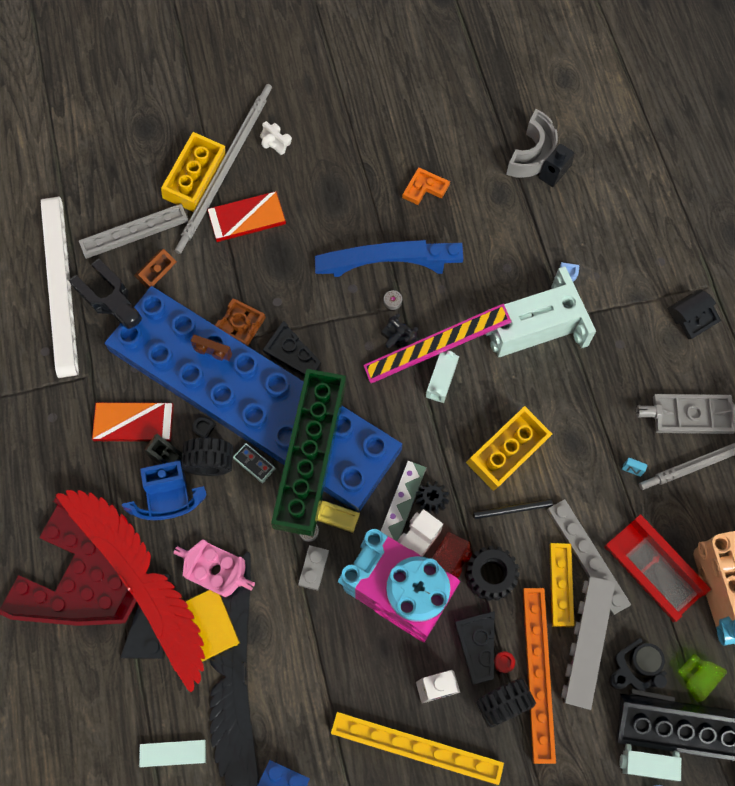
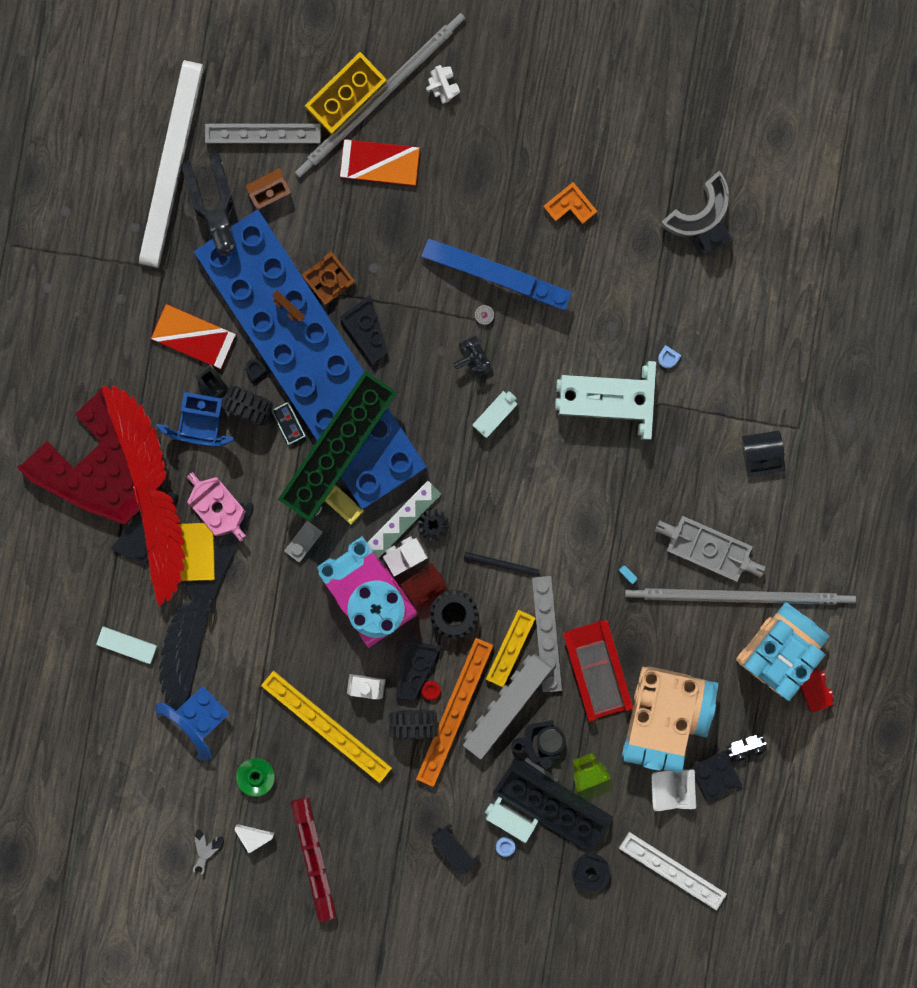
camera: 25 degrees right, 20 degrees up
tile [364,303,511,383] -> none
yellow brick [466,406,552,491] -> none

